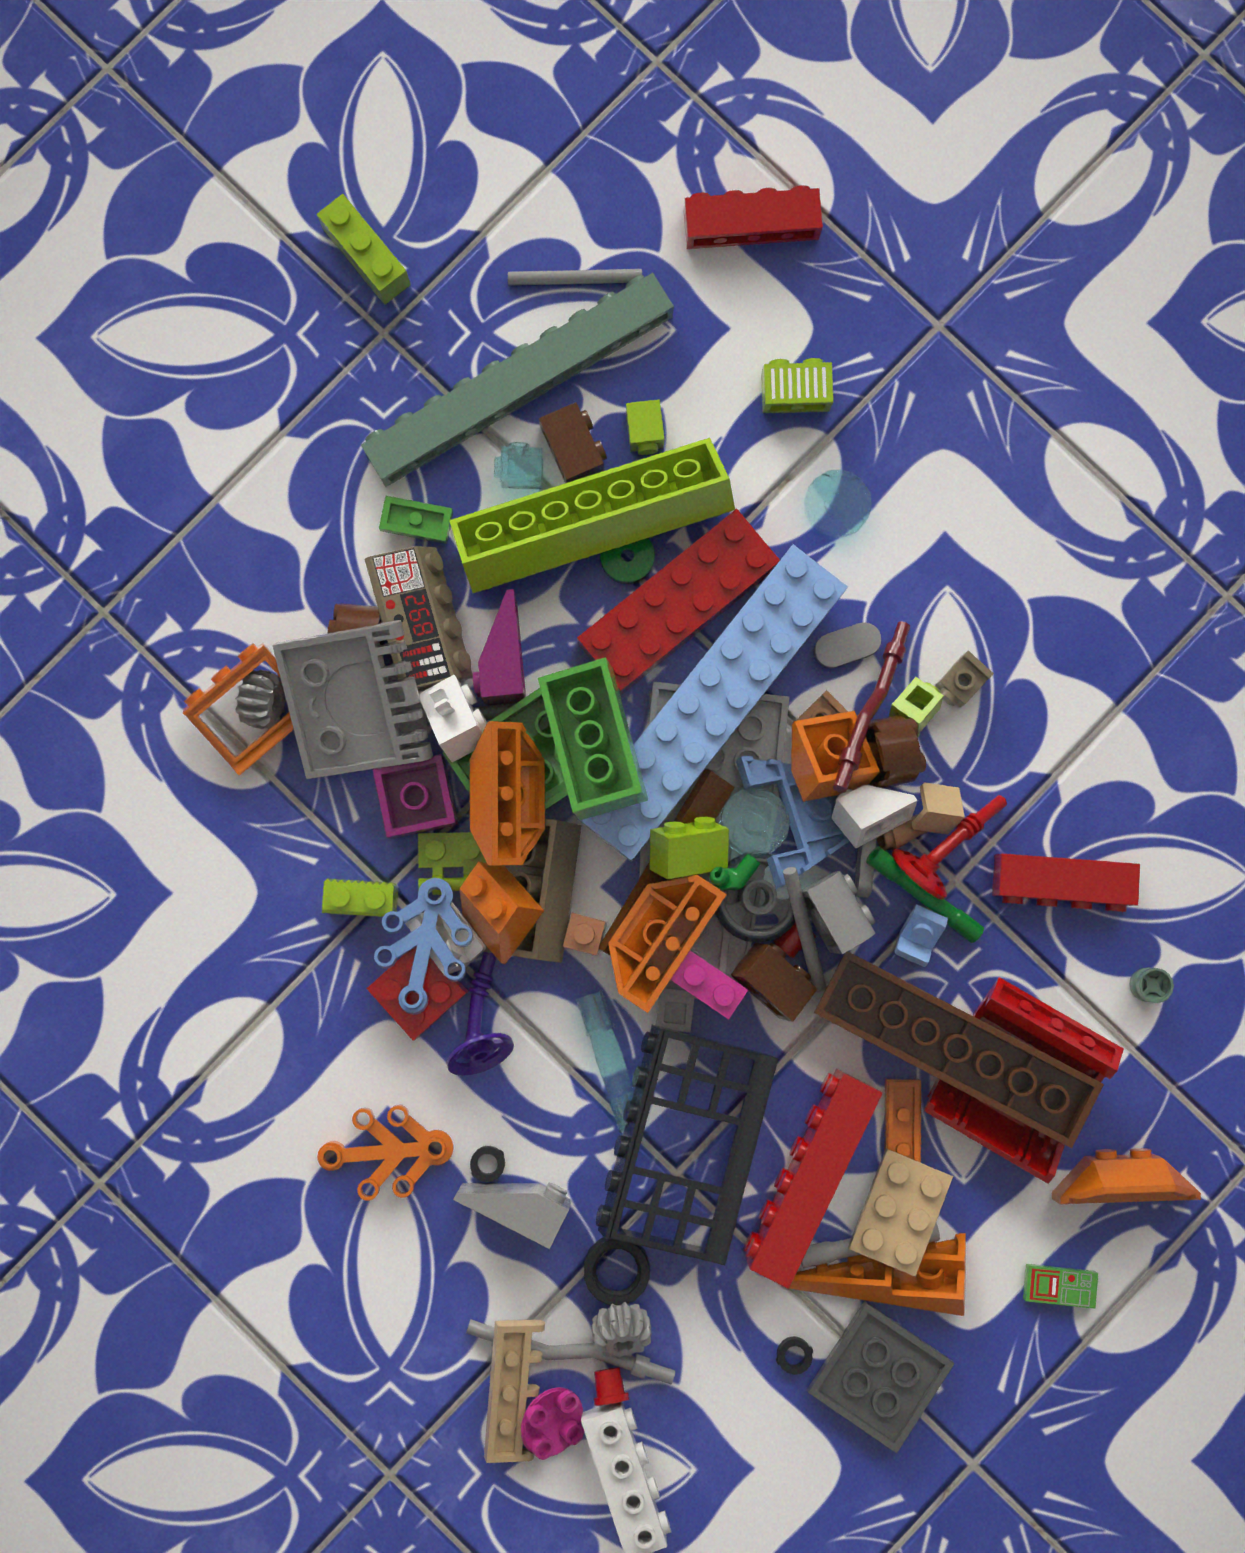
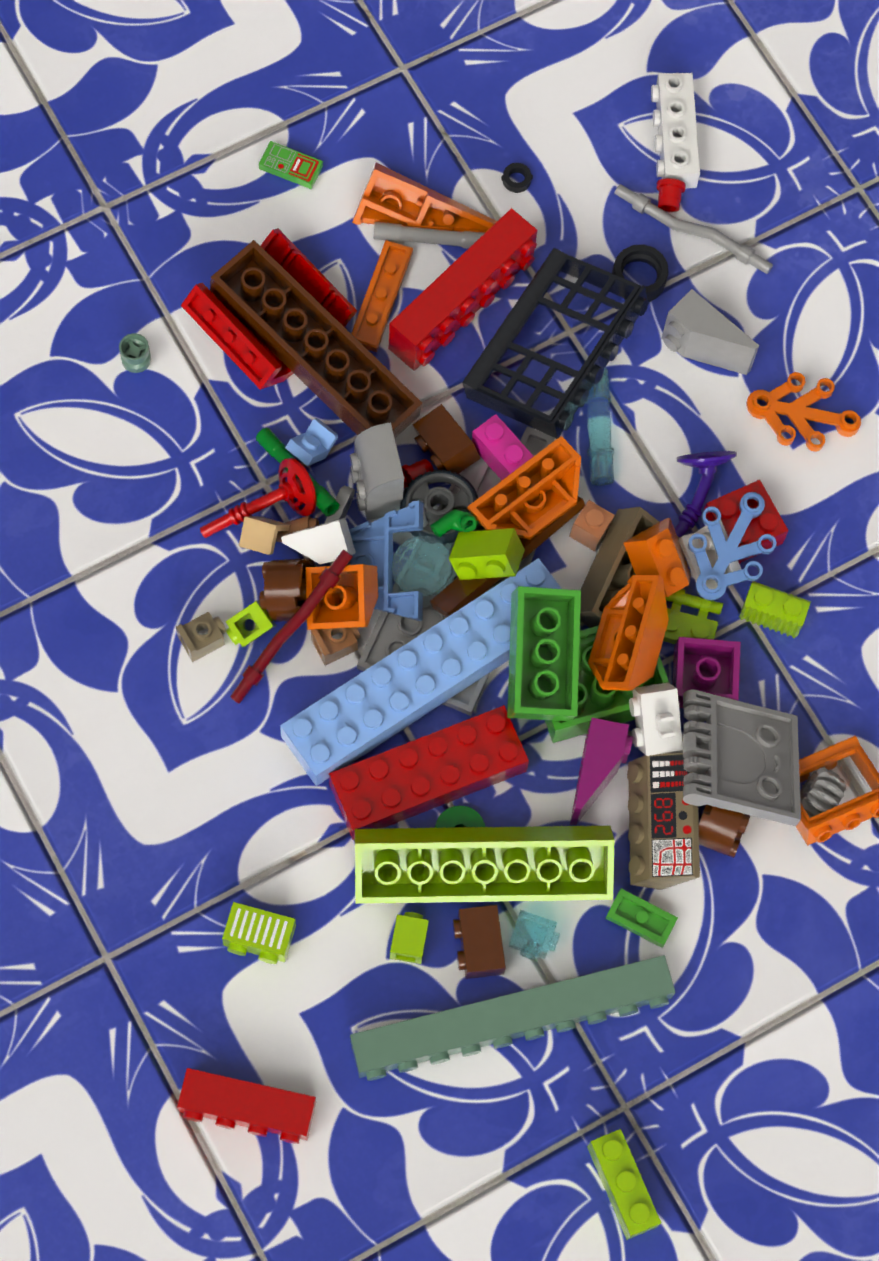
camera: 165 degrees left, 15 degrees down
black piece [470,1146,505,1182] -> none
tan hinge [484,1320,545,1463] -> none
light grey bar [508,269,642,286] -> none
dark pink dish [521,1387,584,1460] -> none
light grey gear [591,1302,652,1359] -> none
light grey bar [783,867,827,992] -> none
clear light blue tile [804,469,872,538] -> none
dark grey plate [807,1300,955,1453] -> none
light grey tile [814,622,881,669] -> none
tan plate [848,1149,953,1277] -> none
red brick [992,853,1140,912] -> none
orange wedge [1052,1148,1201,1205] -> none

